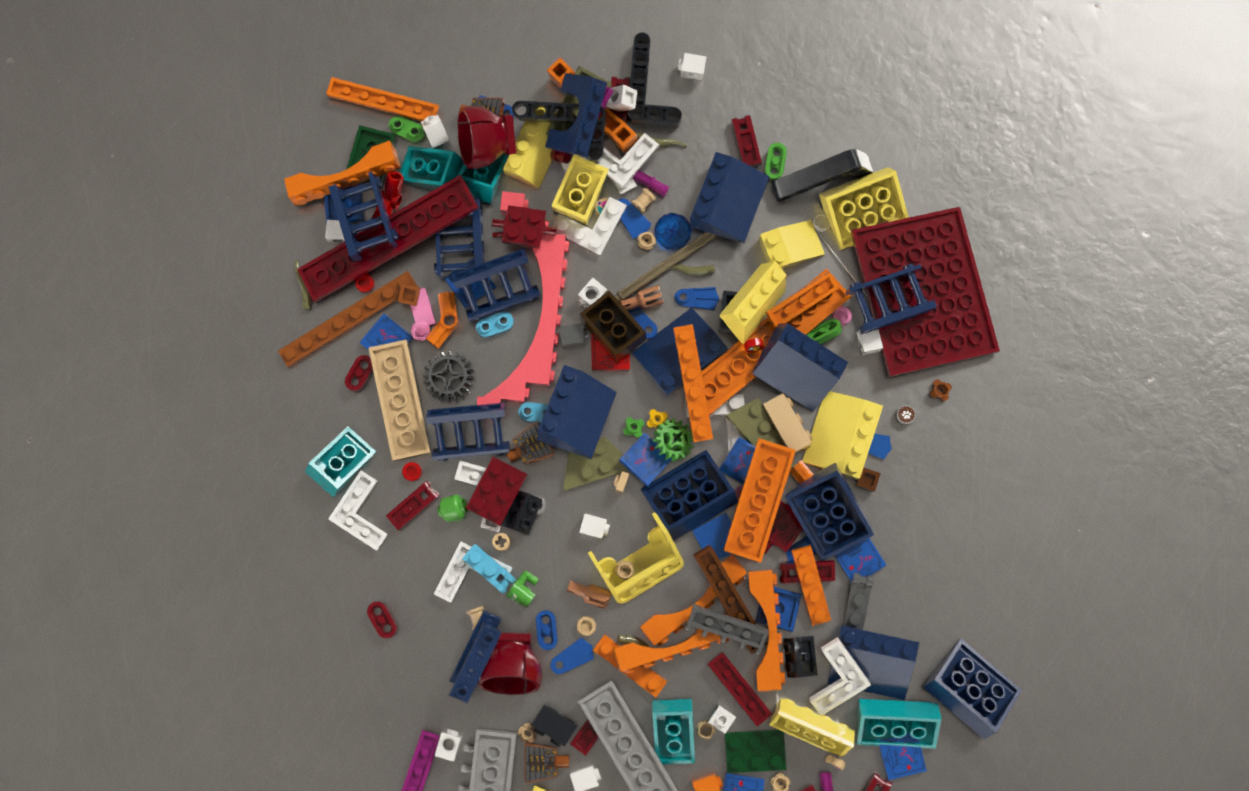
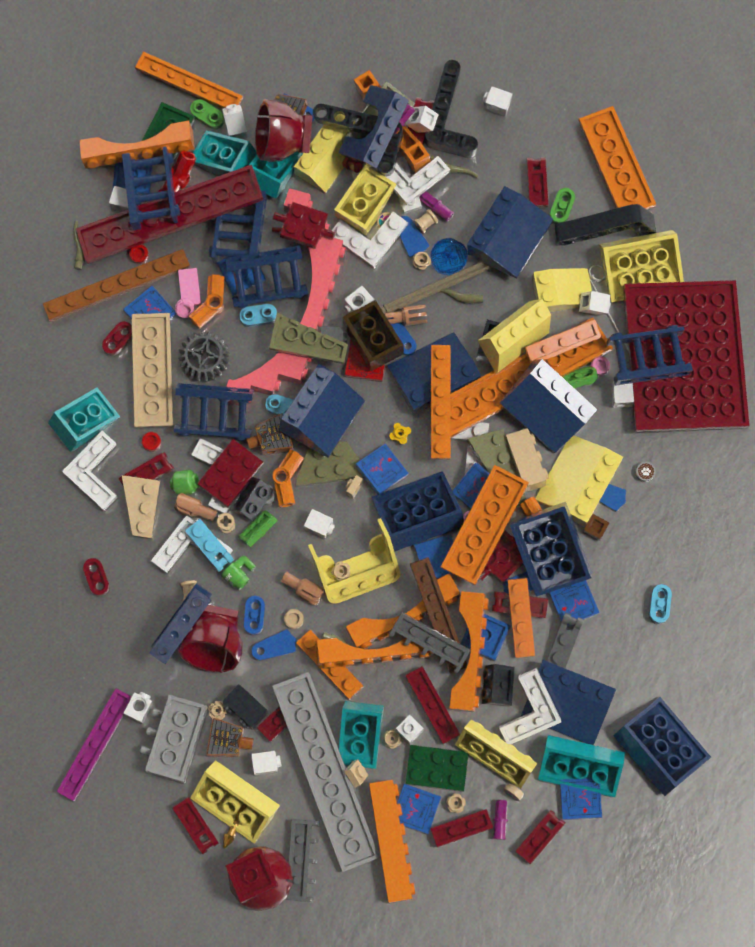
camera: 10 degrees right, 5 degrees down
dark orange plate [398,283,421,306] -> none
bright green plate [623,417,644,438] -> none
bright green gear [653,418,694,461] -> none
blue piece [674,287,720,311] -> none
red tile [744,338,764,353] -> none
dark orange plate [930,379,952,401] -> none
none -> tan wing [122,475,160,538]
none -> nougat arm [174,493,217,522]
none -> bright green plate [238,510,278,547]
none -> olive wing [269,312,348,364]
none -> orange piece [273,449,304,508]
none -> tan plate [344,759,368,787]
none -> orange plate [578,106,656,209]
none -> white brick [579,291,611,315]
none -> medium azure plate [649,584,672,624]

